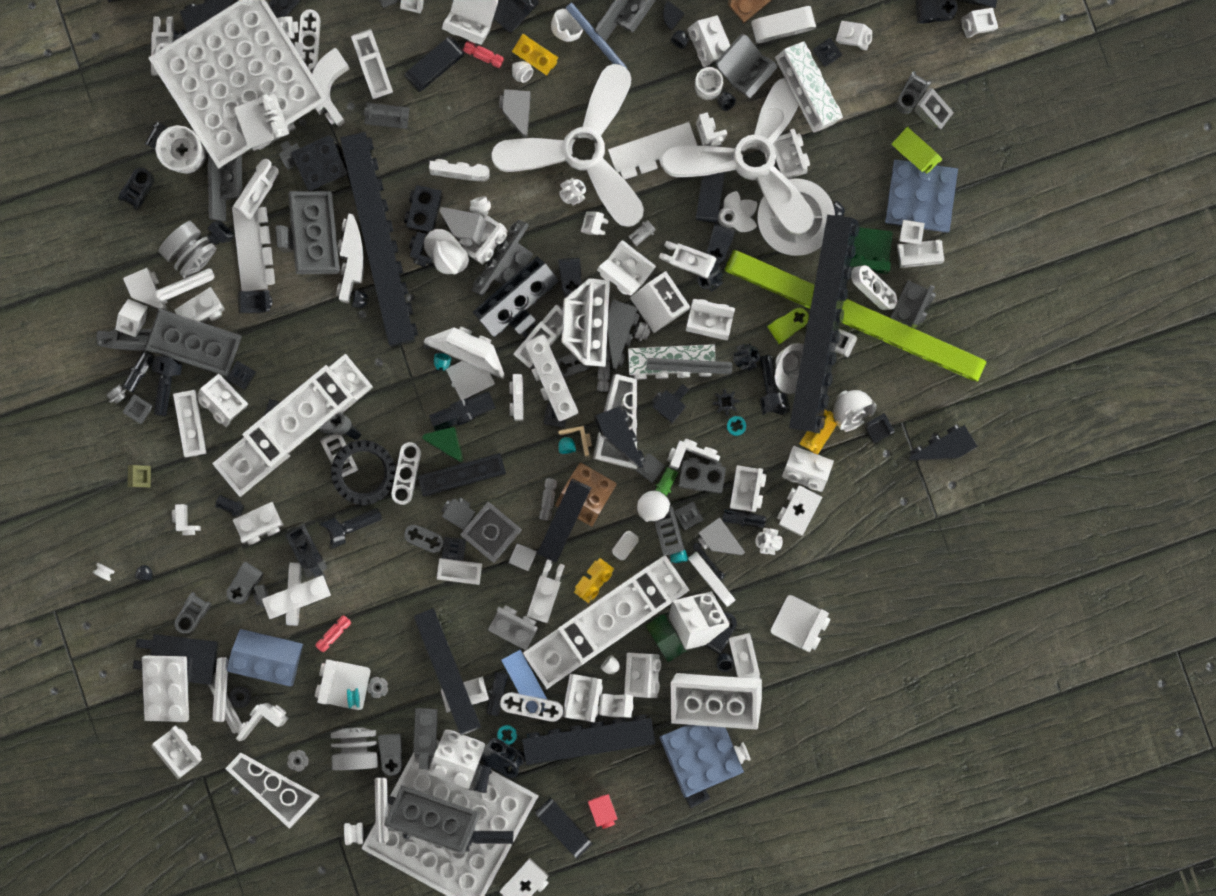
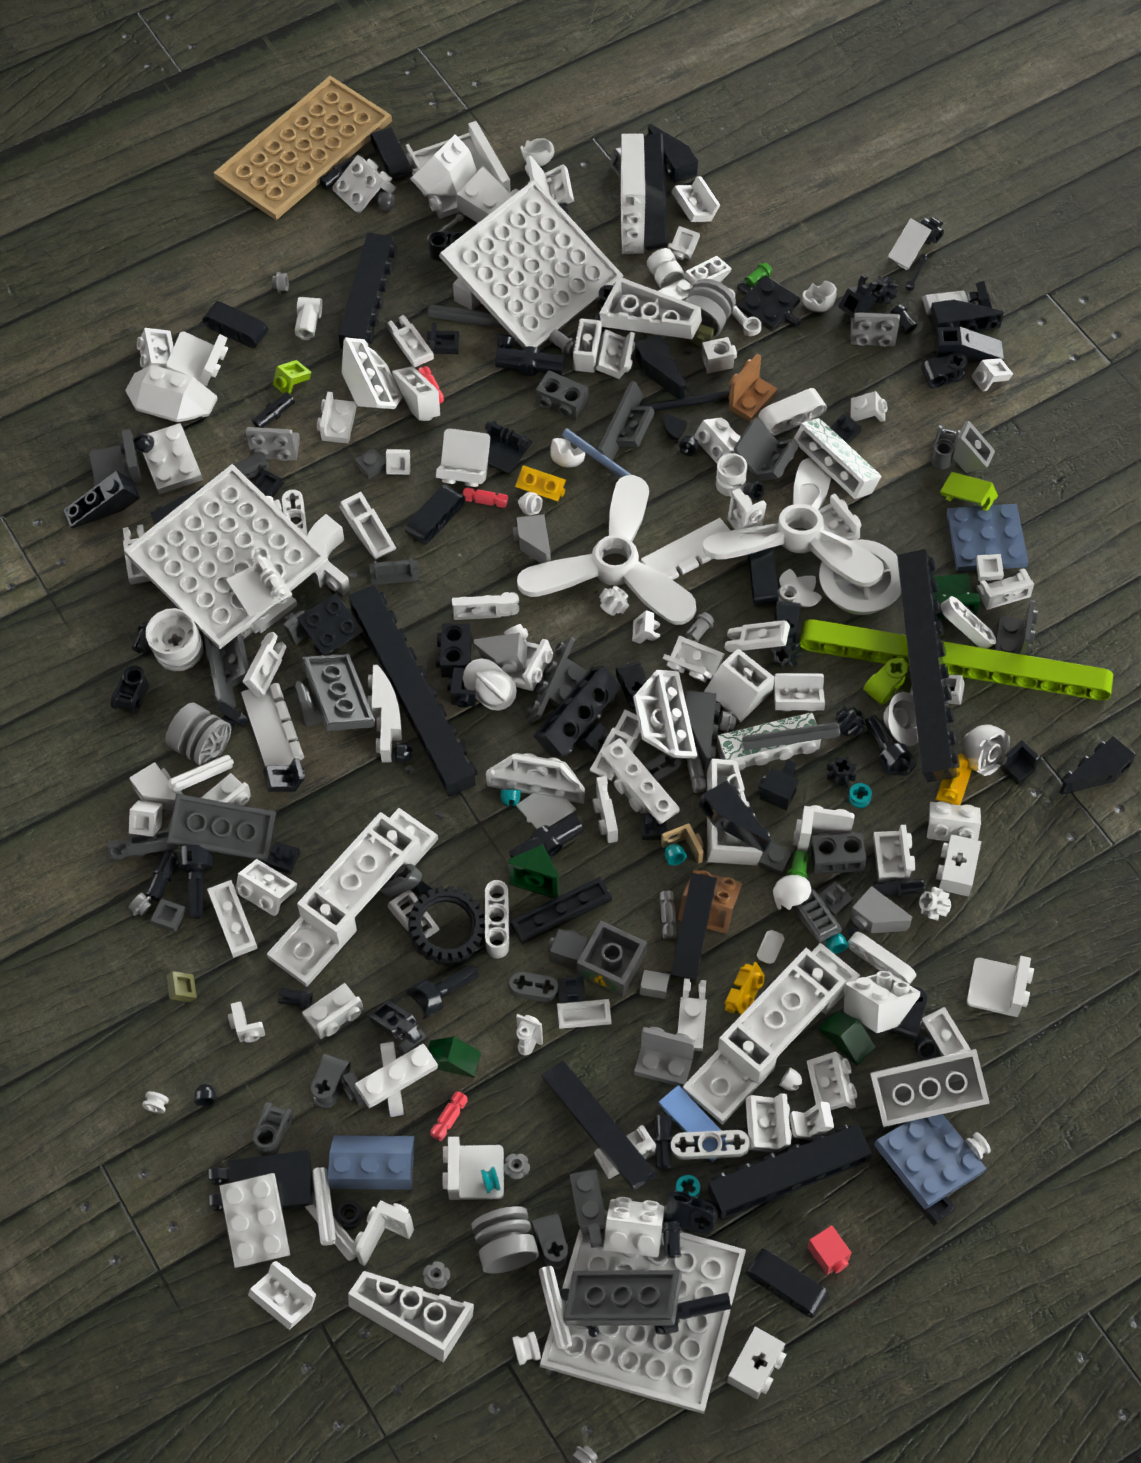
camera: 15 degrees left, 25 degrees down
none -> dark green slope [428,1037,481,1078]
none -> white hinge [516,1014,543,1055]

